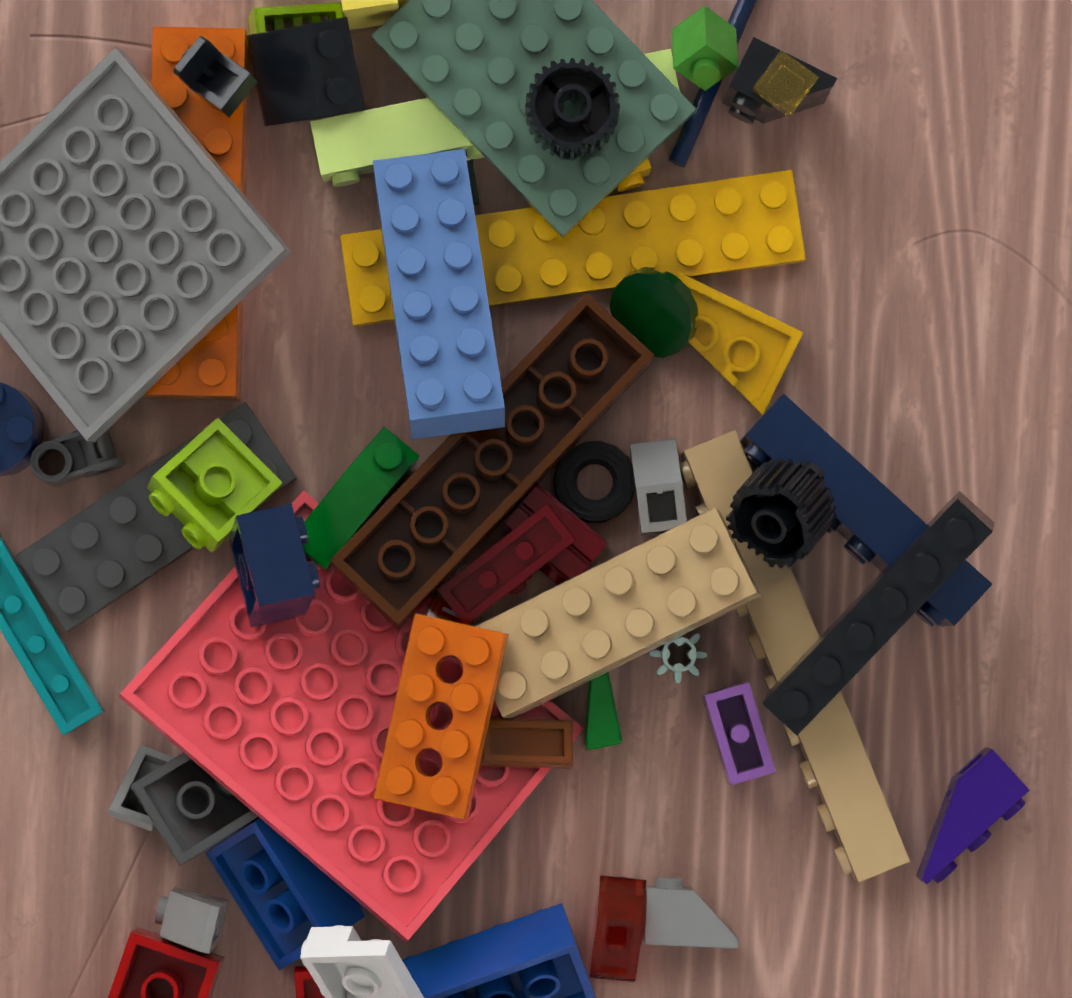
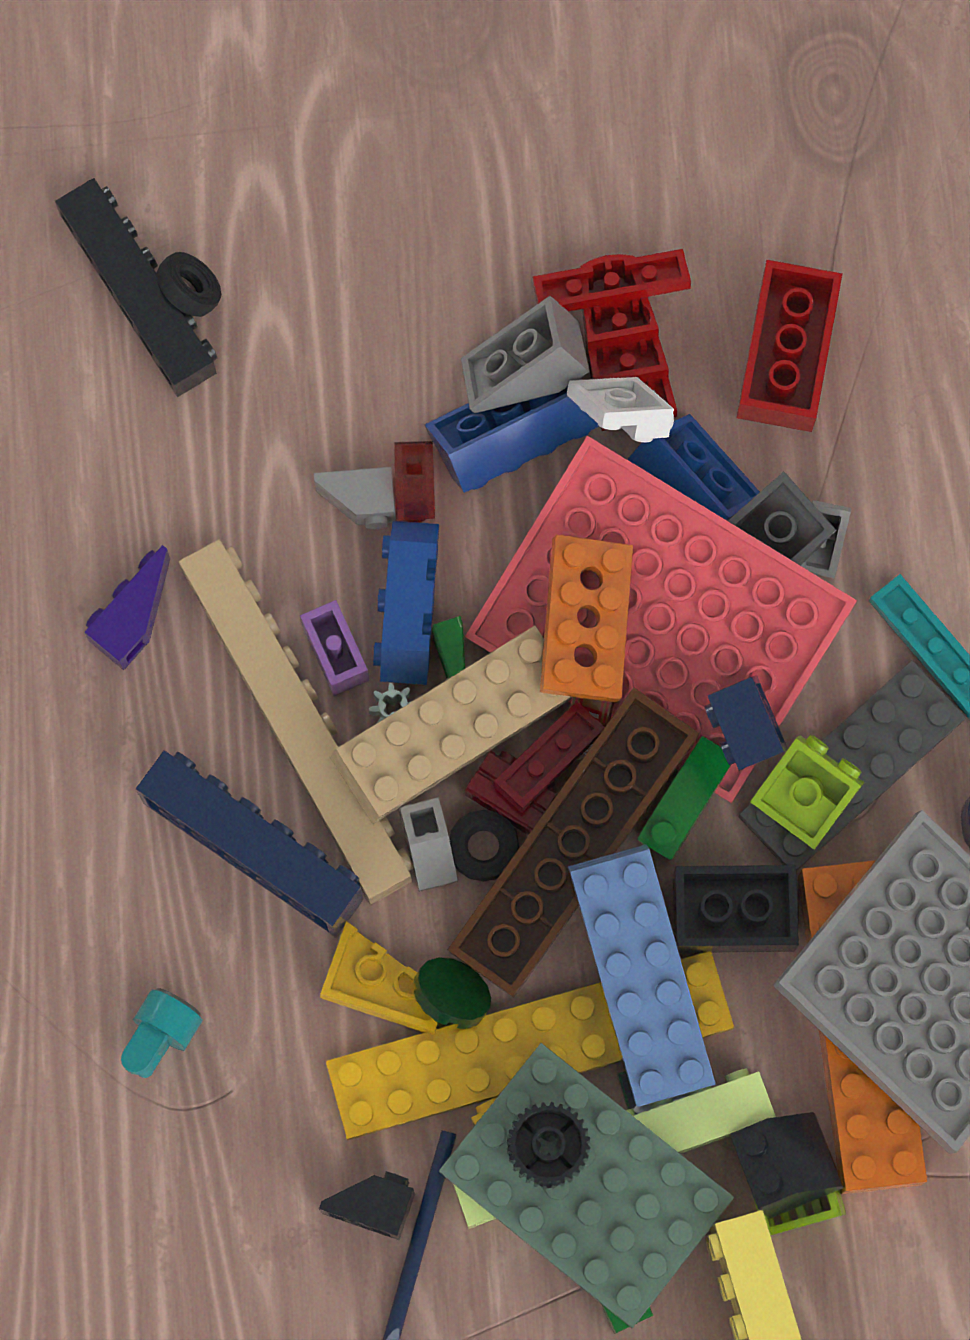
camera: 175 degrees right, 10 degrees down
dark grey piece [30,426,124,486] -> none
light grey slope [155,887,229,954] -> none
black bracket [173,36,258,118] -> none
dark orange tile [480,718,573,769] -> none
bright green brick [672,5,738,91] -> none
black brick [726,458,836,568] -> none
clear yellow tile [752,50,819,117] -> none
black brick [762,491,994,735] -> none
none -> teal piece [121,988,203,1078]
none -> blue brick [373,521,439,685]
none -> black brick [673,865,799,953]

